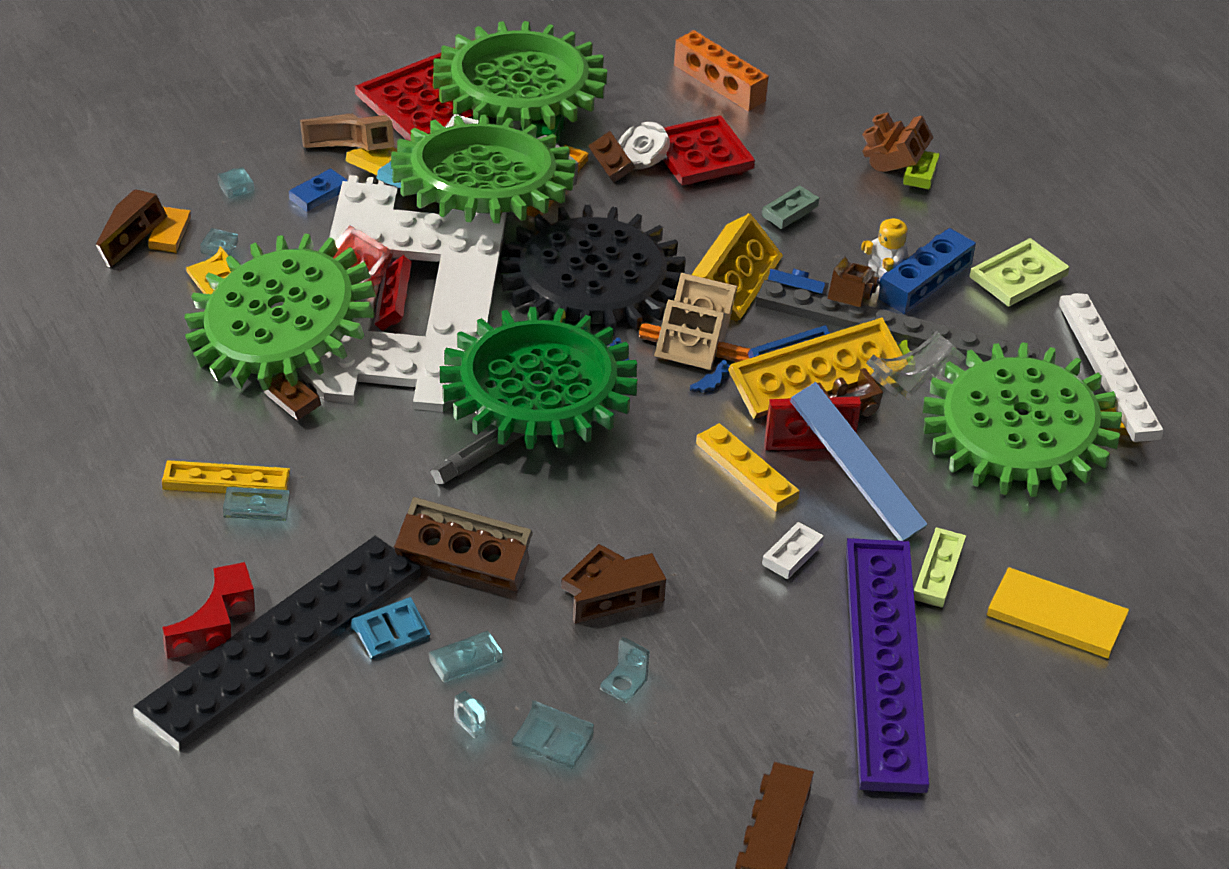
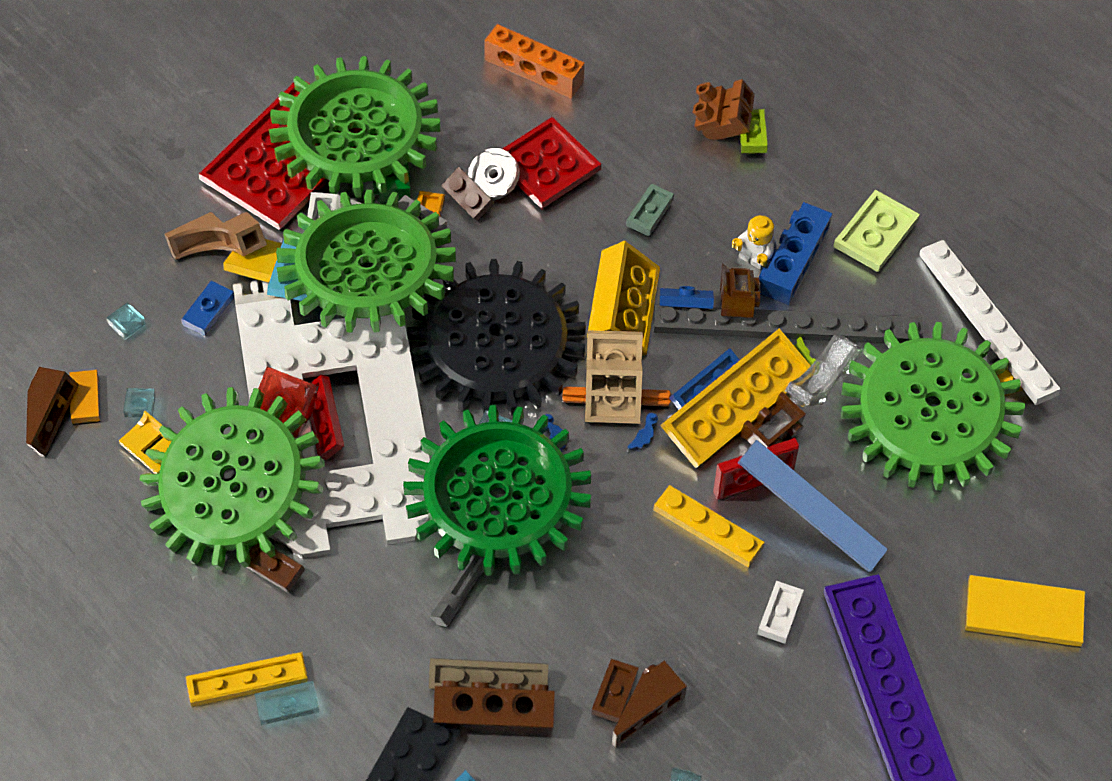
camera: 15 degrees left, 15 degrees up
yellowish green plate [914,527,966,608] -> none

